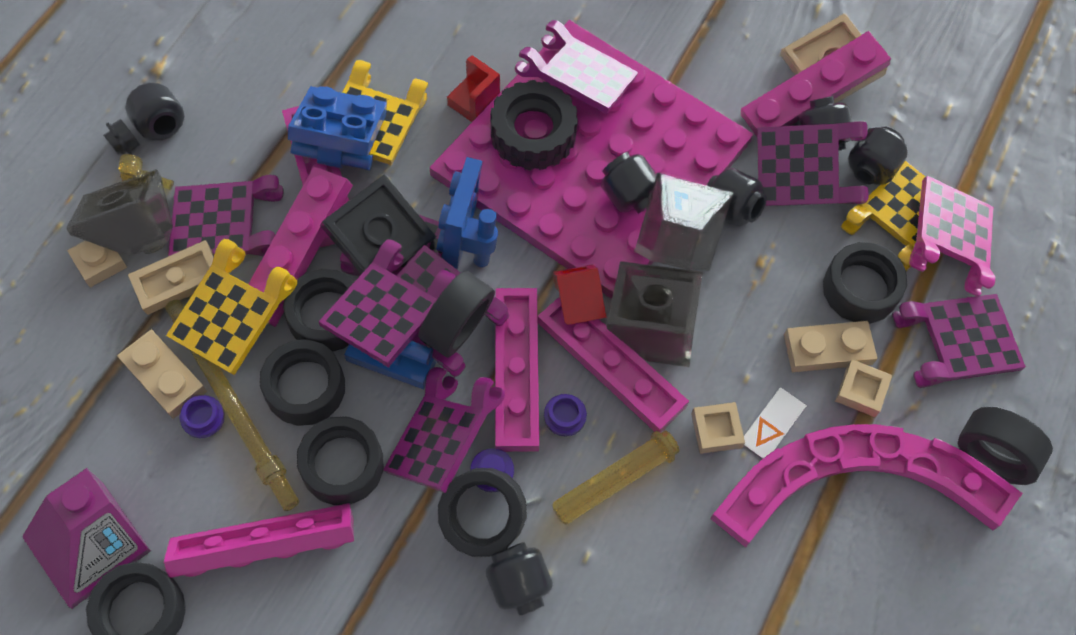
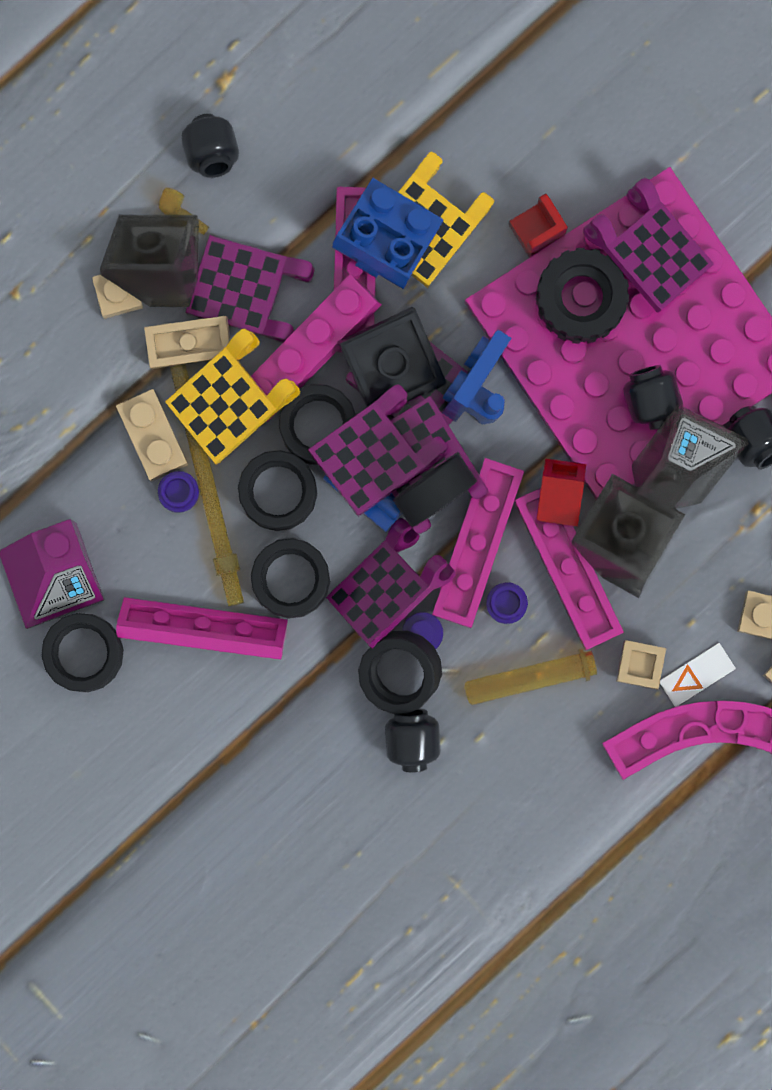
camera: 25 degrees right, 20 degrees up
black plate [104,119,140,156] -> none

